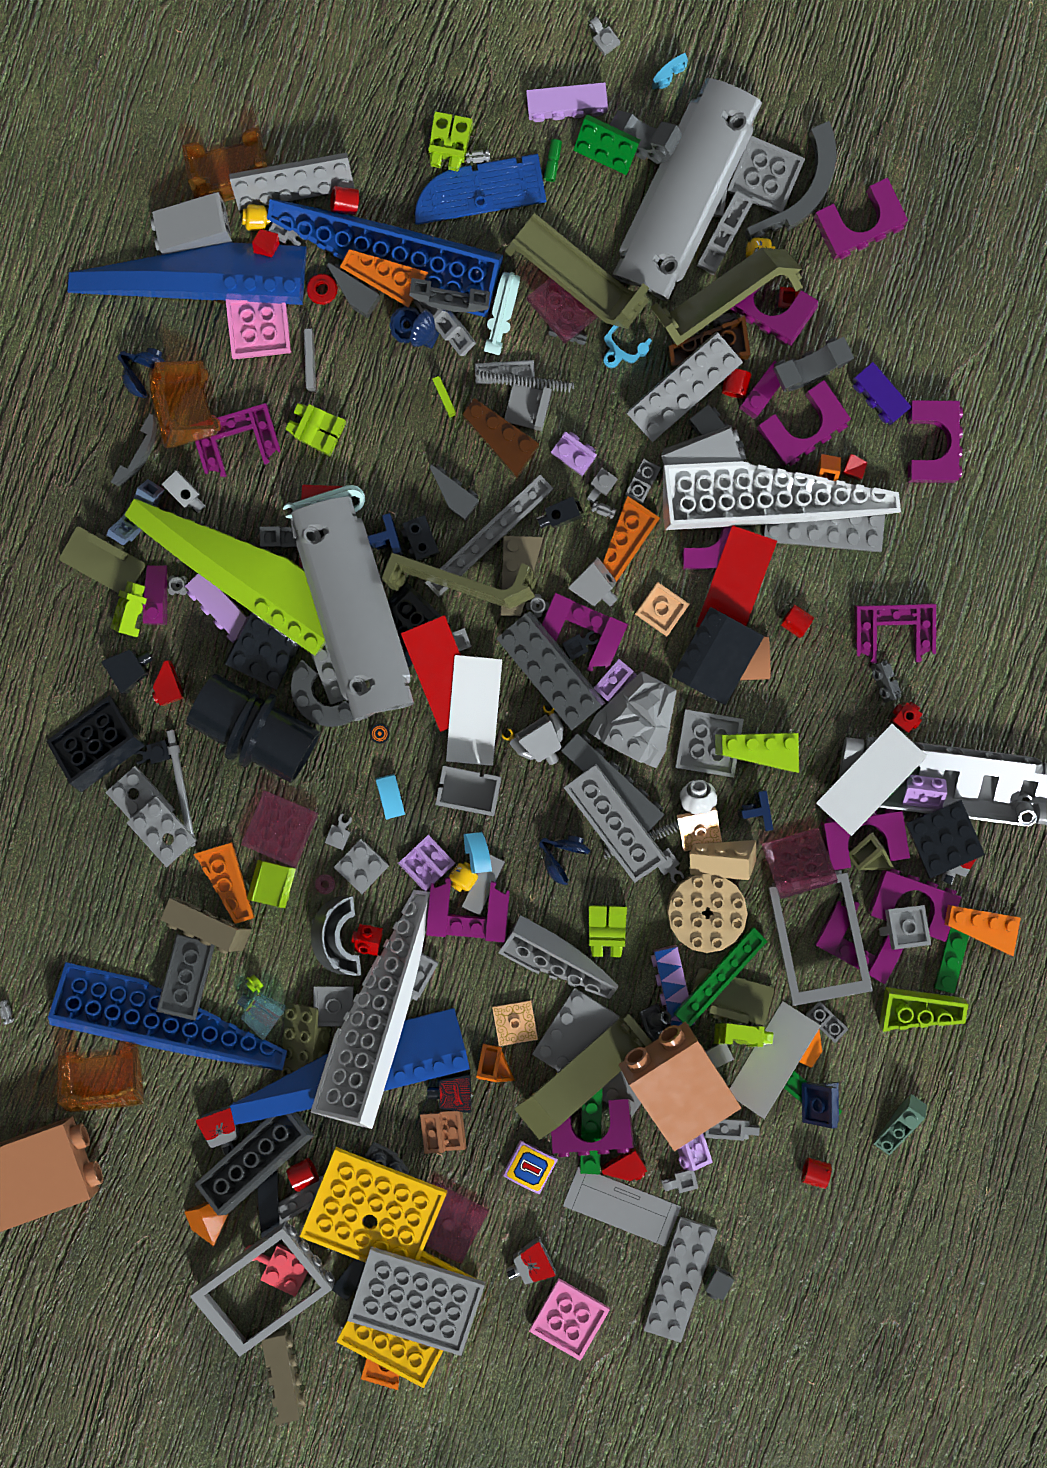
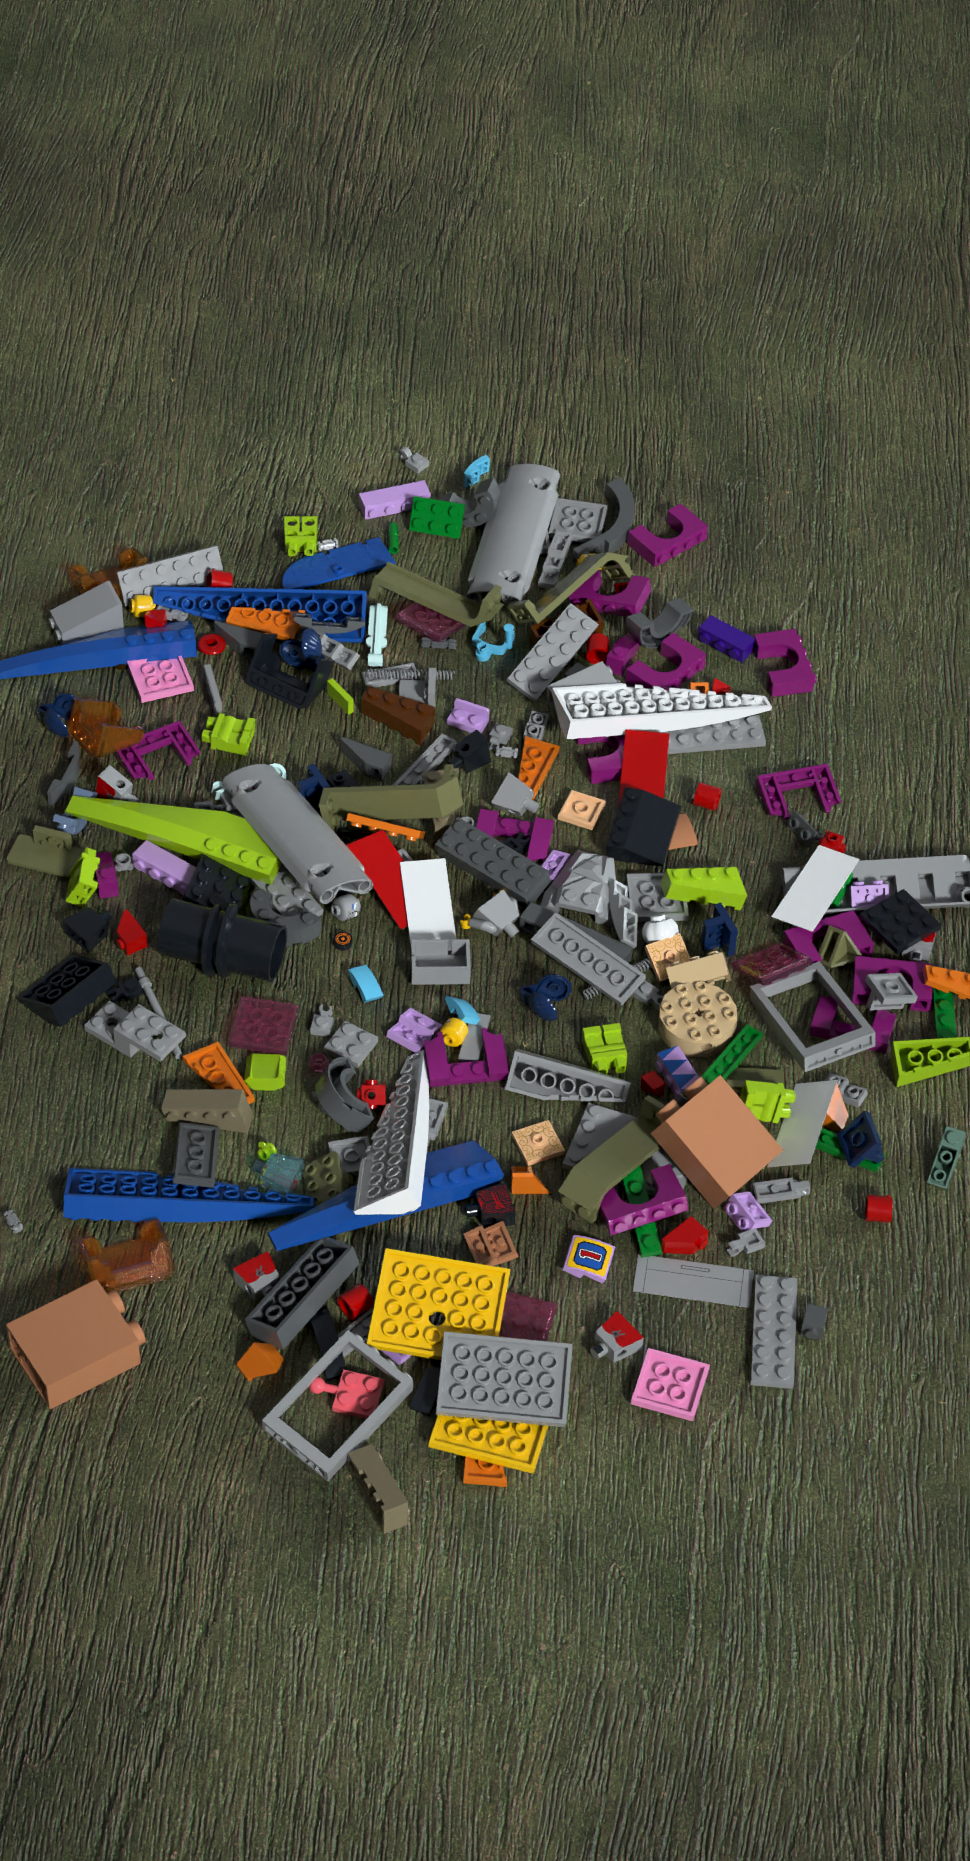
camera: 10 degrees left, 40 degrees down
none -> black windscreen [246,633,335,709]
none -> orange wing [346,813,425,841]
none -> light grey slope [609,879,638,948]
none -> red slope [640,1071,665,1097]

